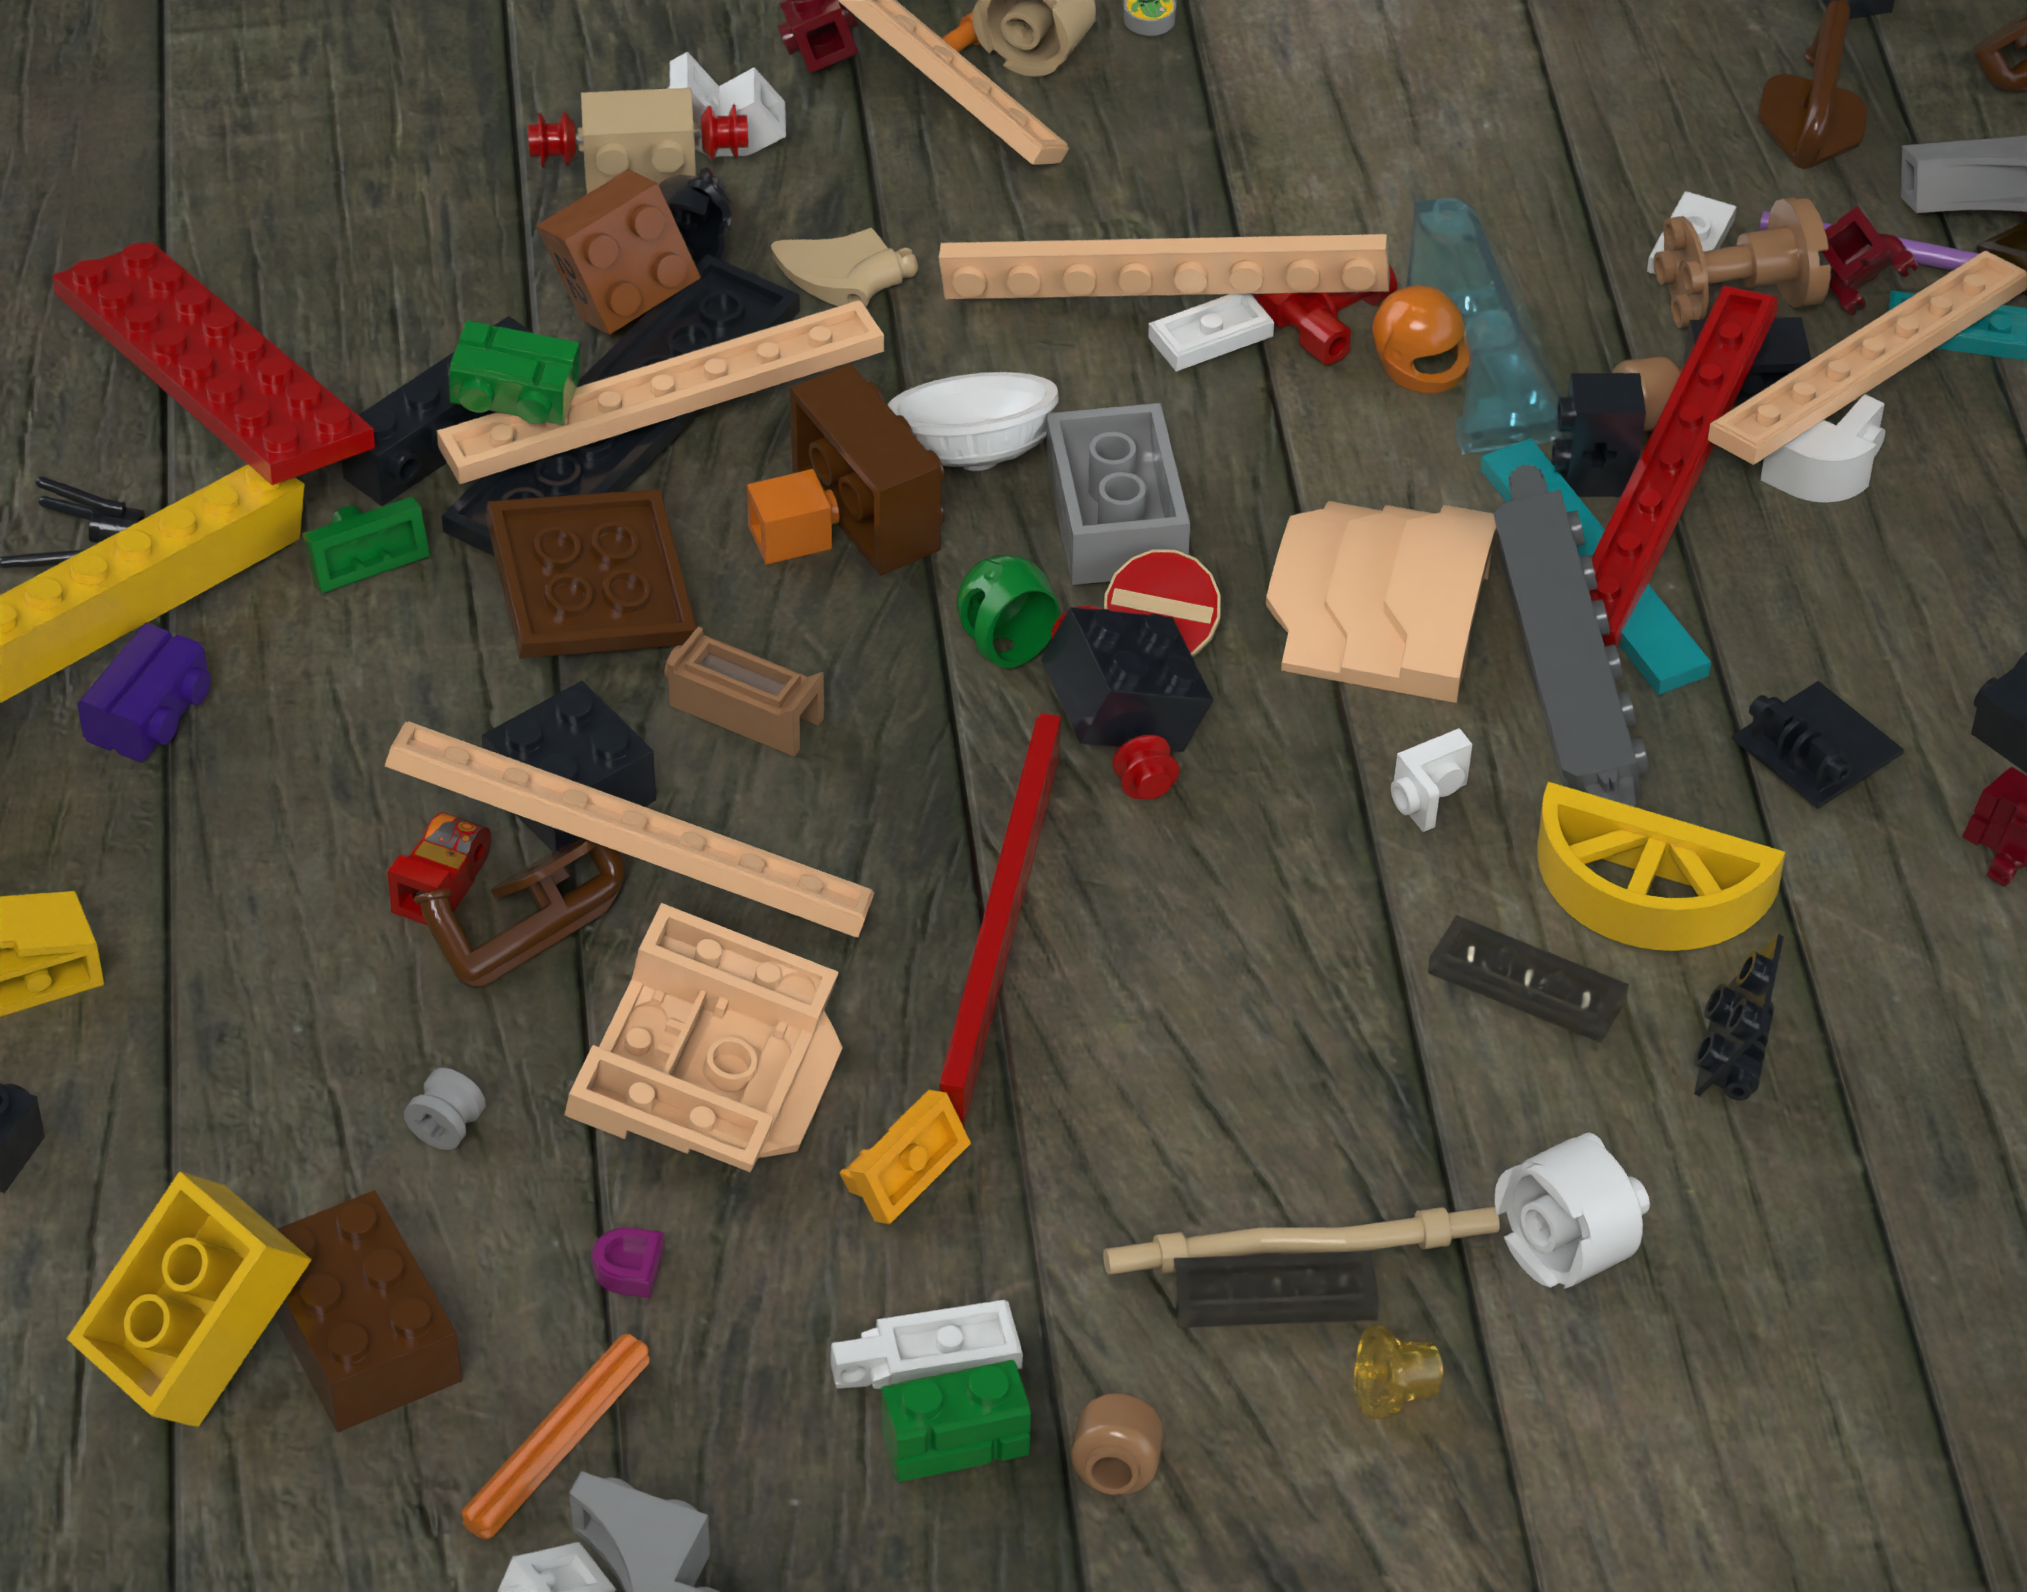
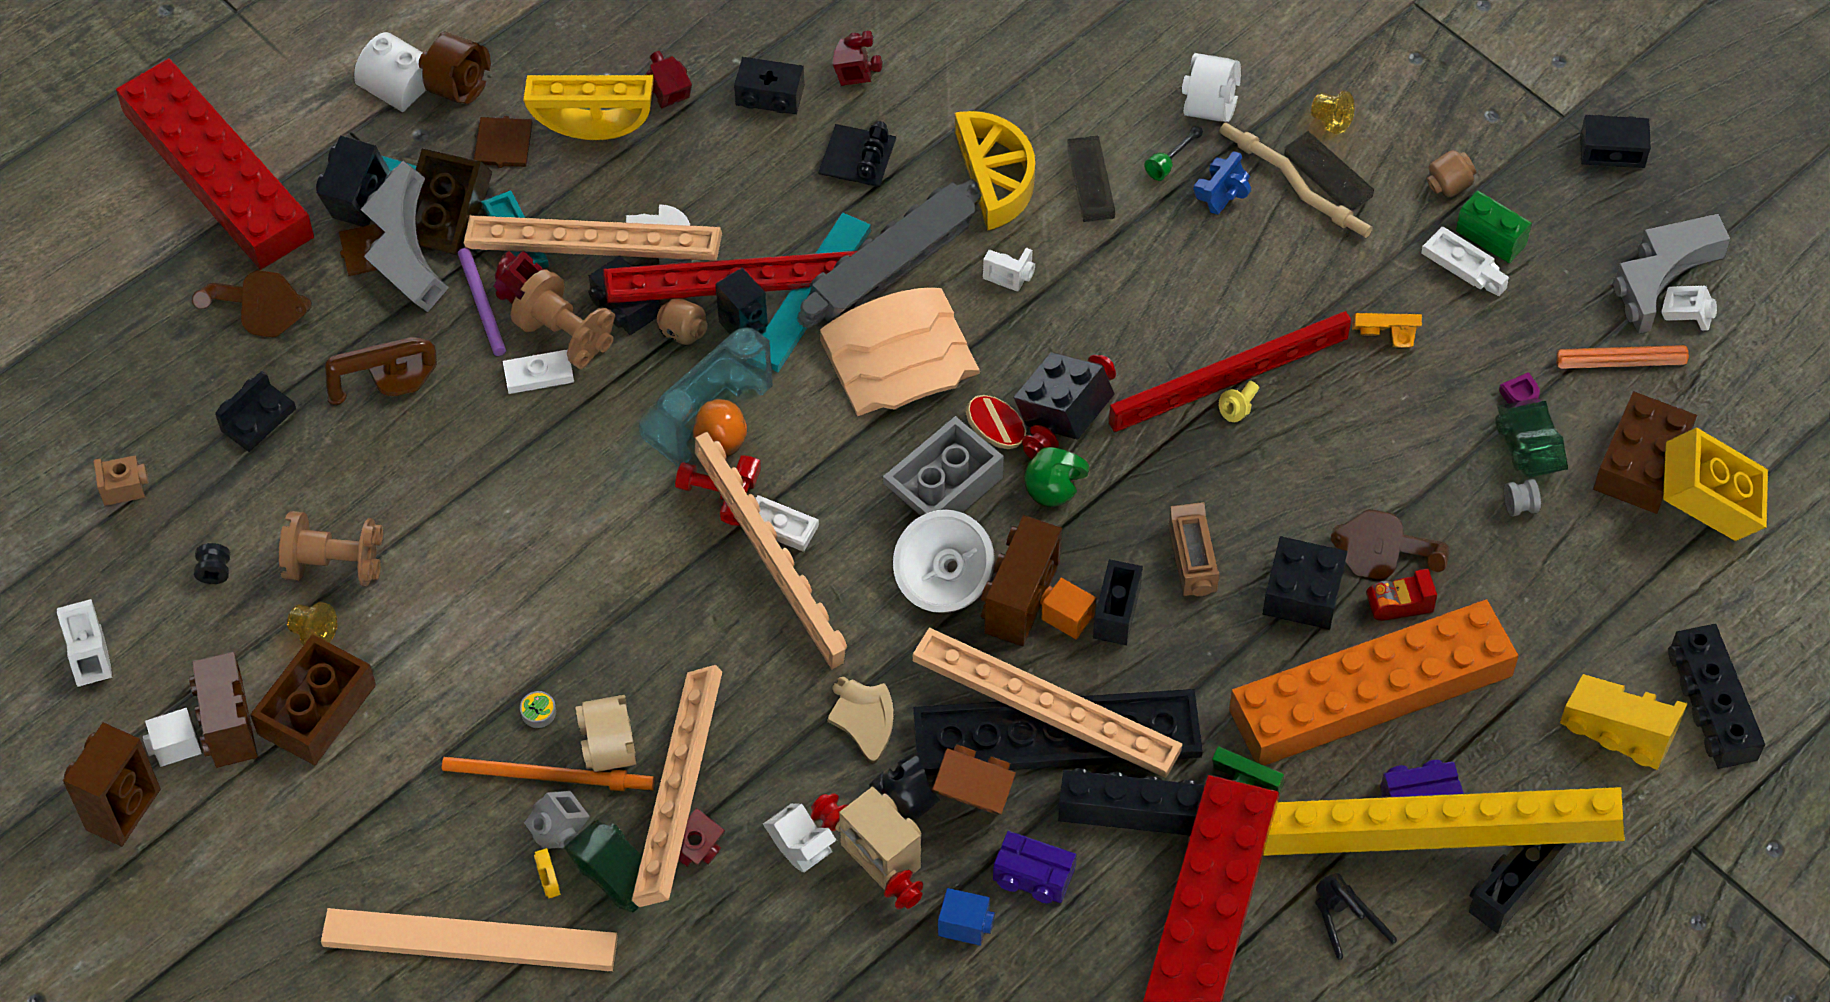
camera: 125 degrees left, 10 degrees up
light nougat tile [385,721,874,938] -> none
green brick [450,320,580,425] -> none
reddish brown plate [485,489,697,659] -> none
light nougat slope [564,903,843,1172] -> none
black hinge [1694,934,1784,1100] -> none
none -> blue brick [938,888,995,946]
none -> dark purple brick [993,831,1077,903]
none -> black brick [1093,559,1143,646]
none -> green hinge [1144,126,1203,181]
none -> blue hips [1193,151,1251,215]
none -> light yellow plate [1218,381,1260,422]
none -> orange brick [1229,599,1519,766]
none -> clear green brick [1495,398,1568,478]

